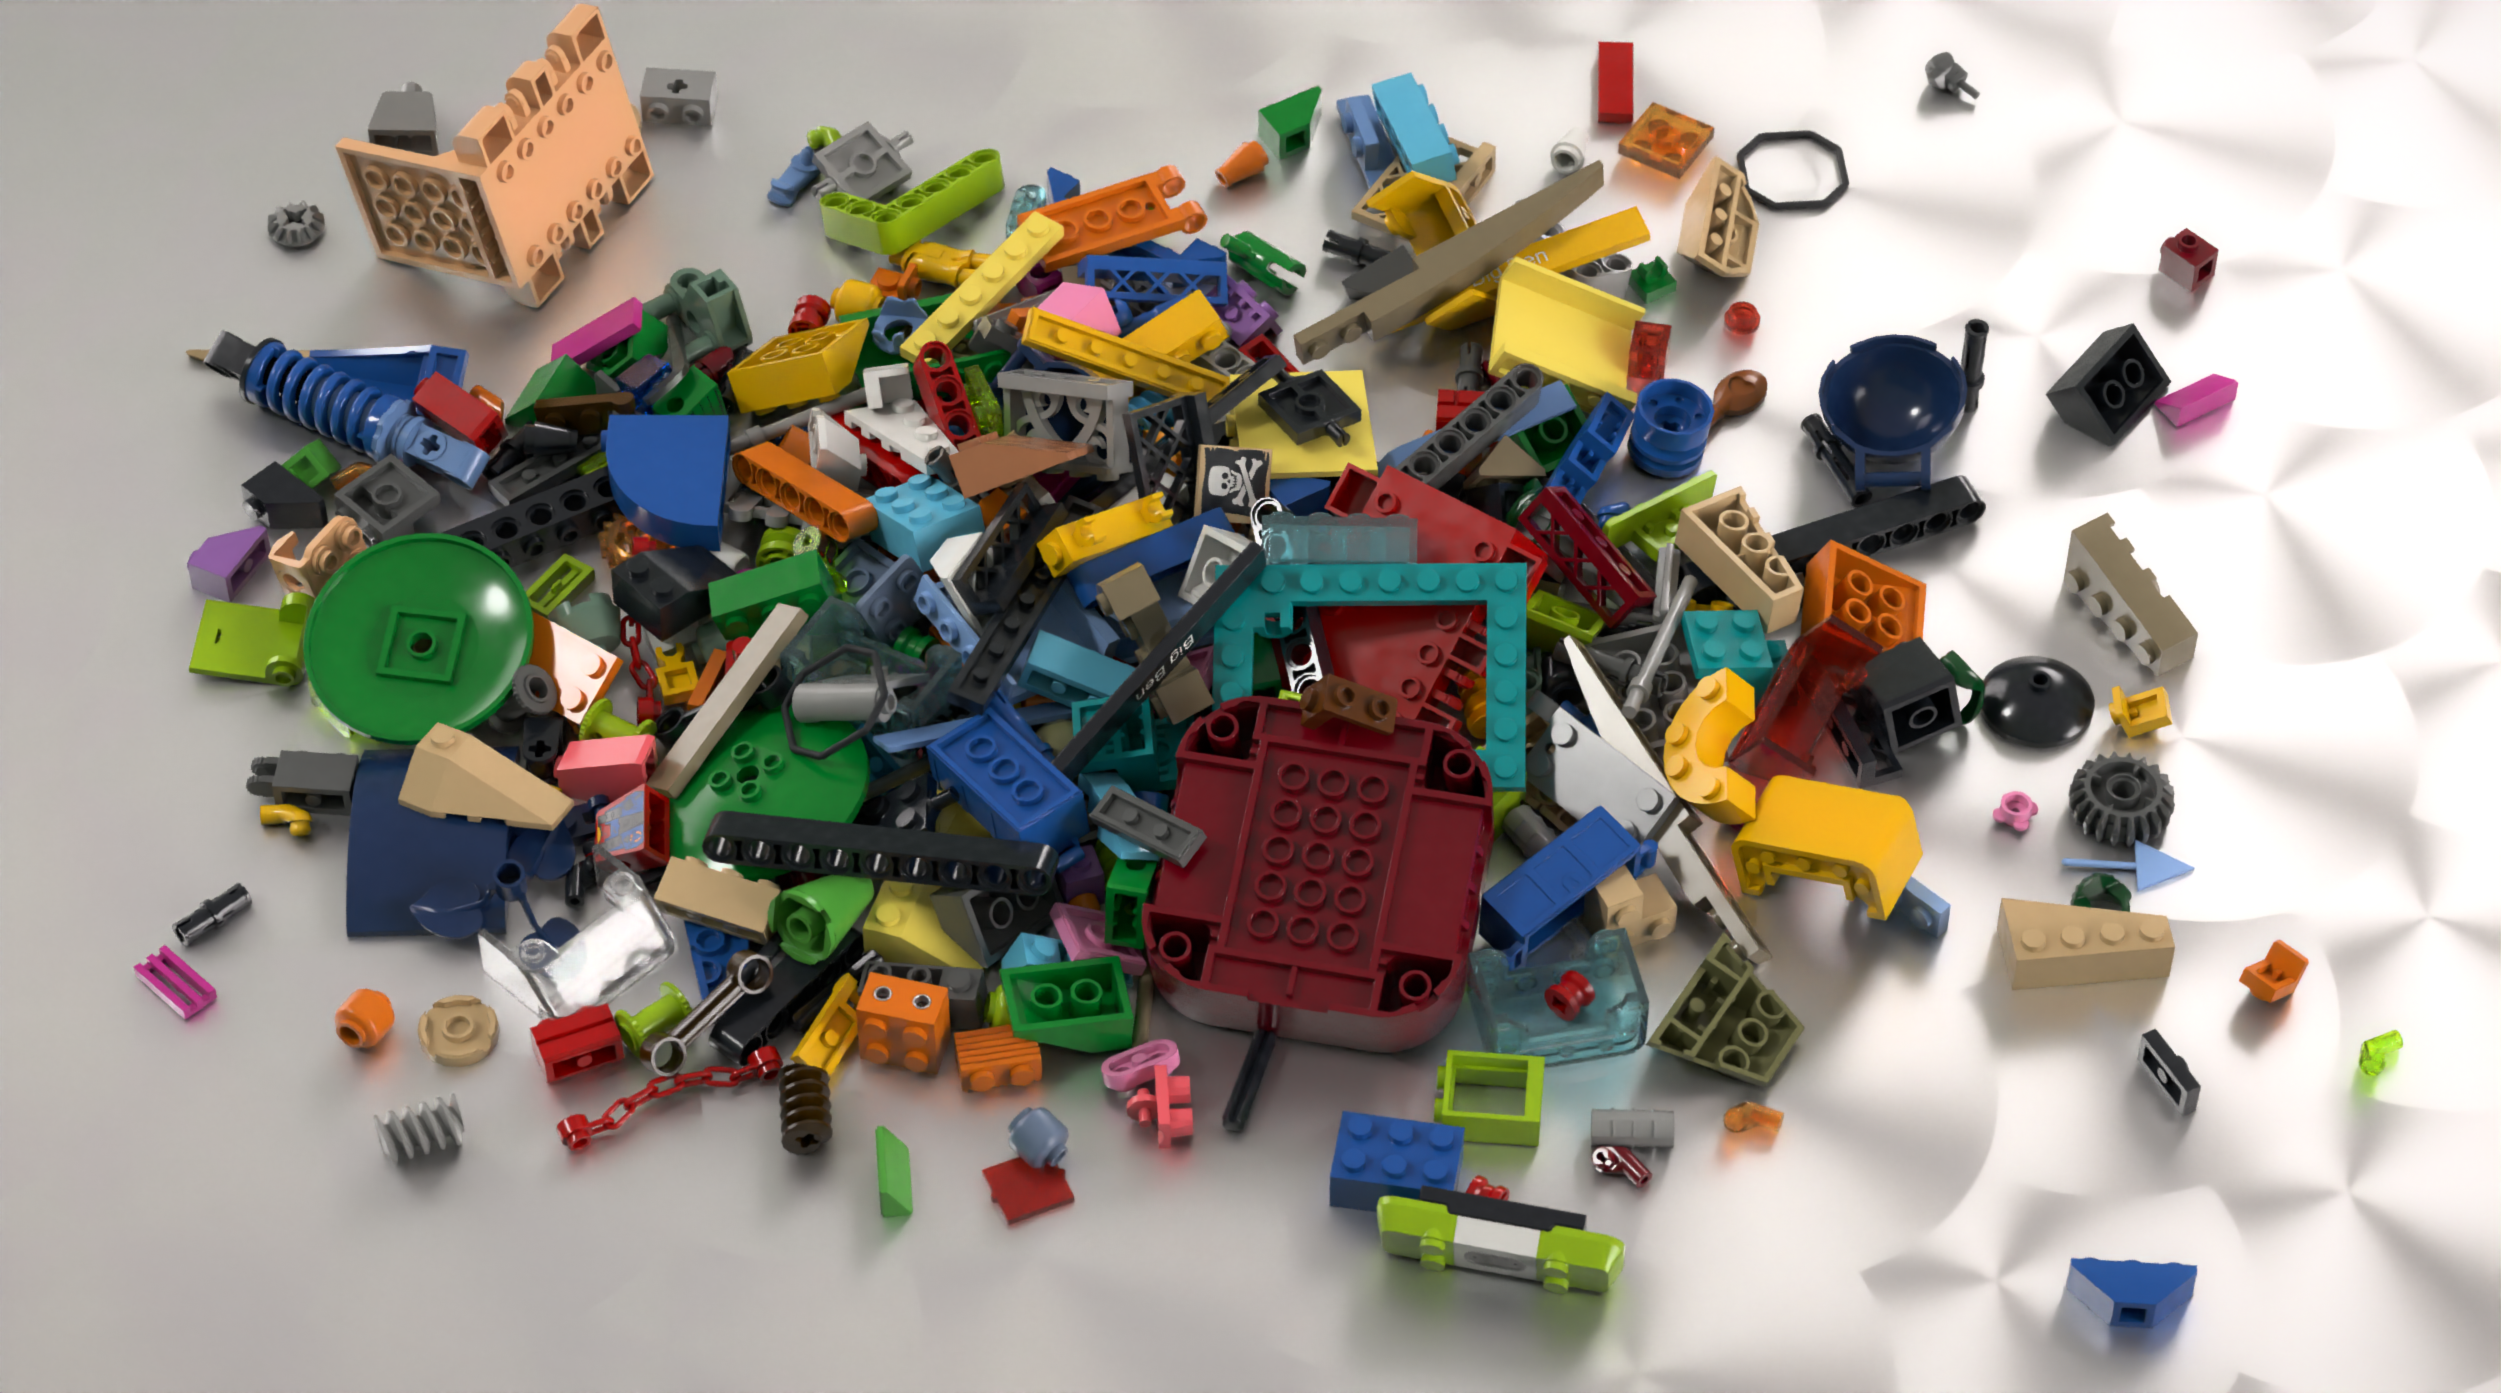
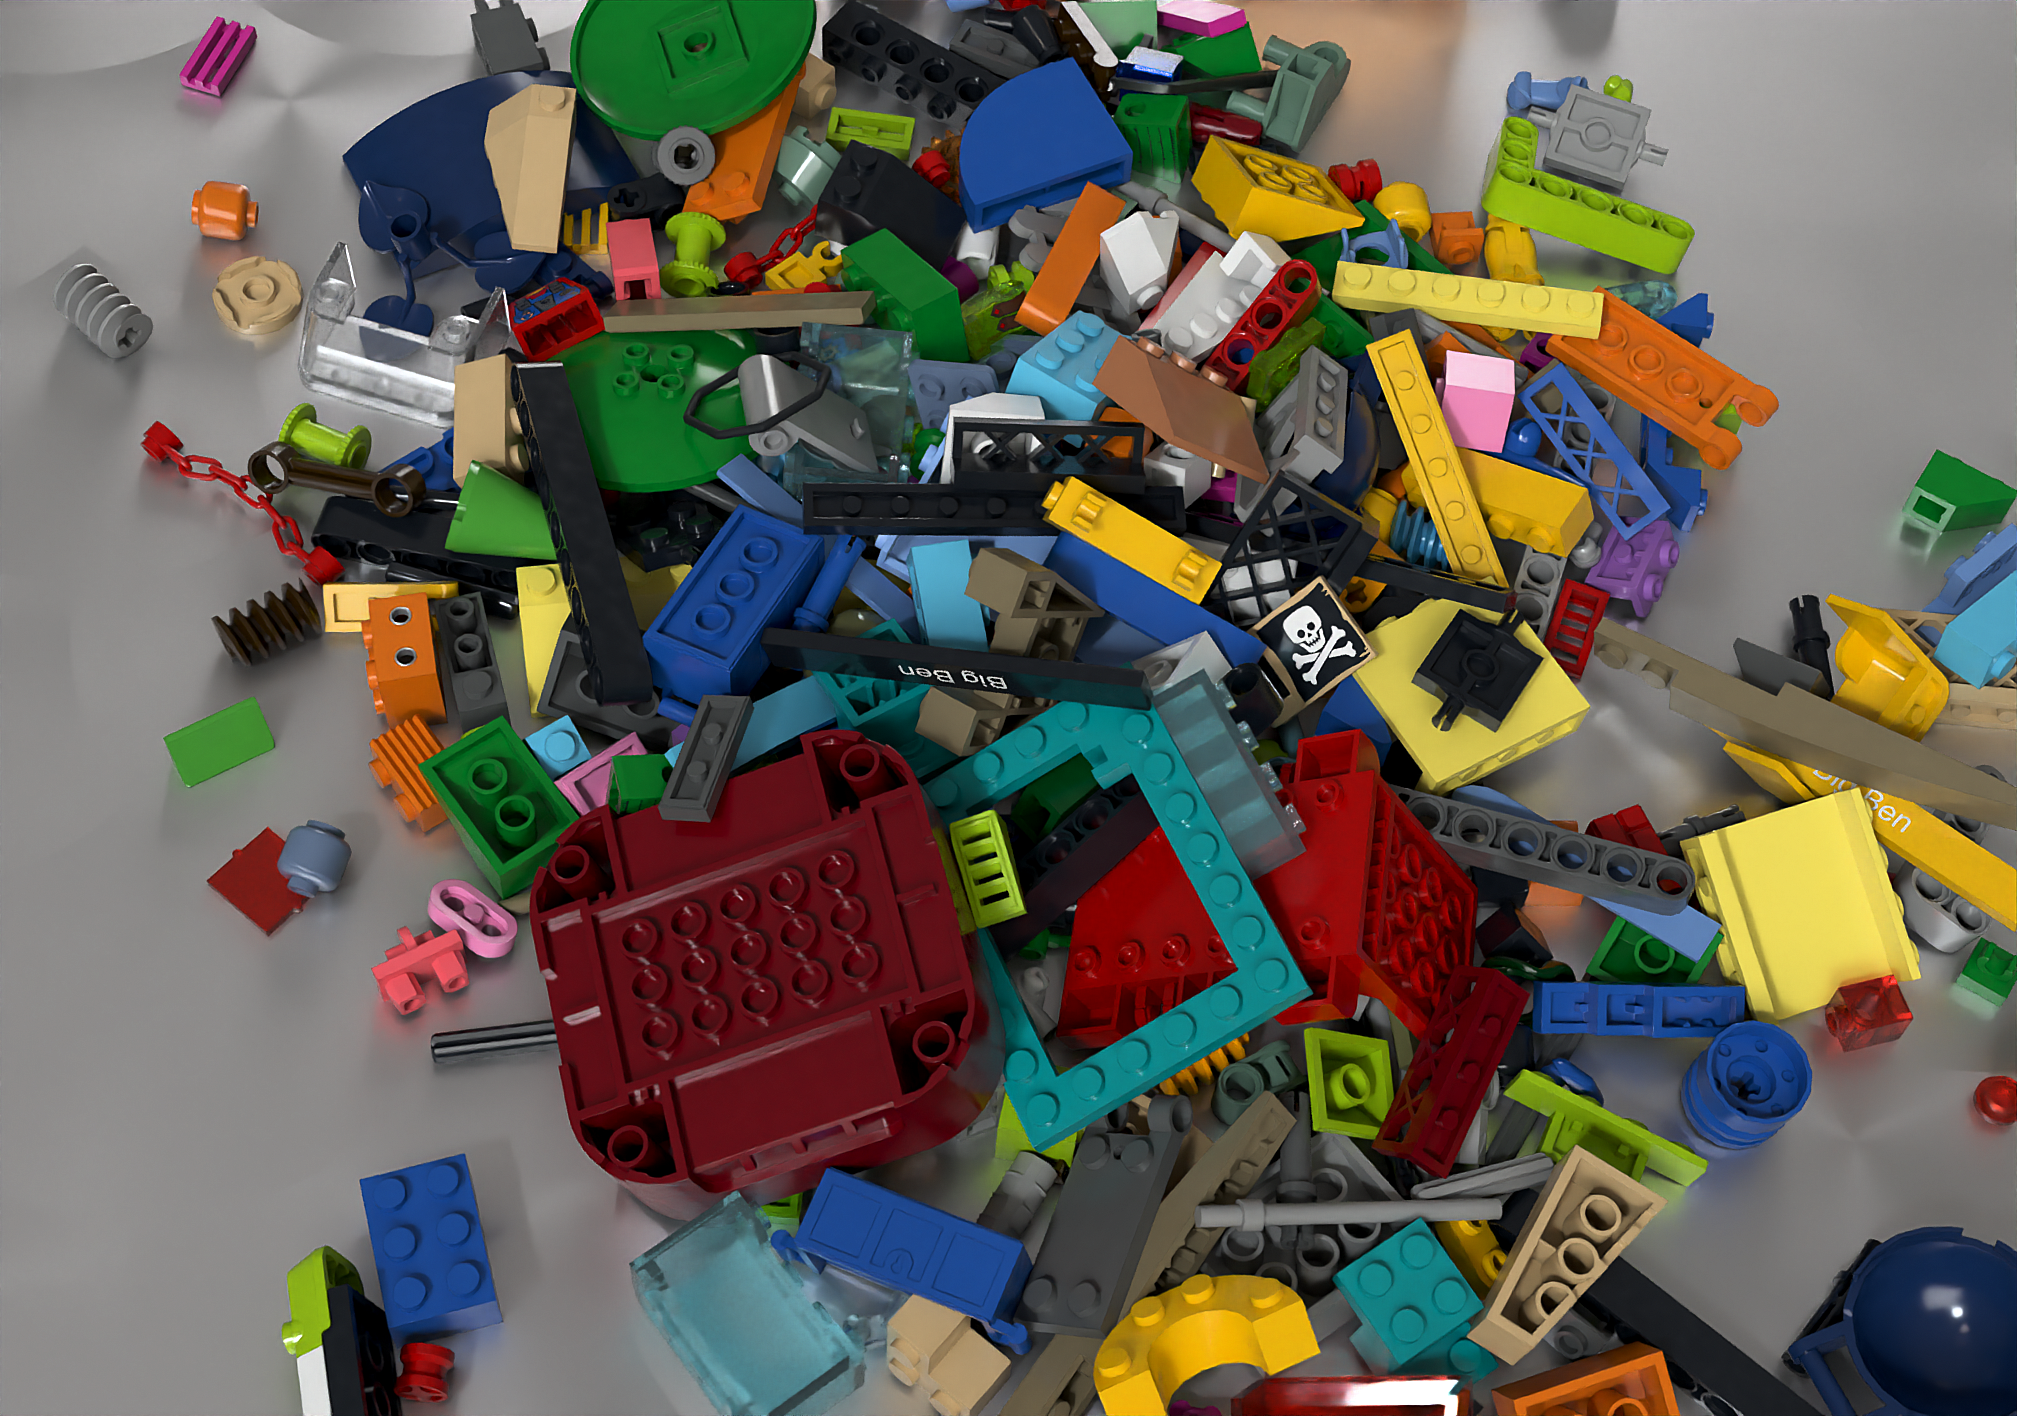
camera: 60 degrees right, 10 degrees up
black pin [172,883,252,946] -> none
yellow arm [260,804,313,836] -> none
red brick [530,1003,625,1084] -> none
orange cone [1215,140,1269,188] -> none
green piece [1220,231,1307,296] -> none
reddish brown bracket [1300,673,1398,736] -> none
lime window [1434,1050,1545,1147] -> none
dark tan slope [1463,434,1546,490] -> none
red wheel [1544,970,1596,1021] -> none
dark orange piece [1710,370,1768,428] -> none

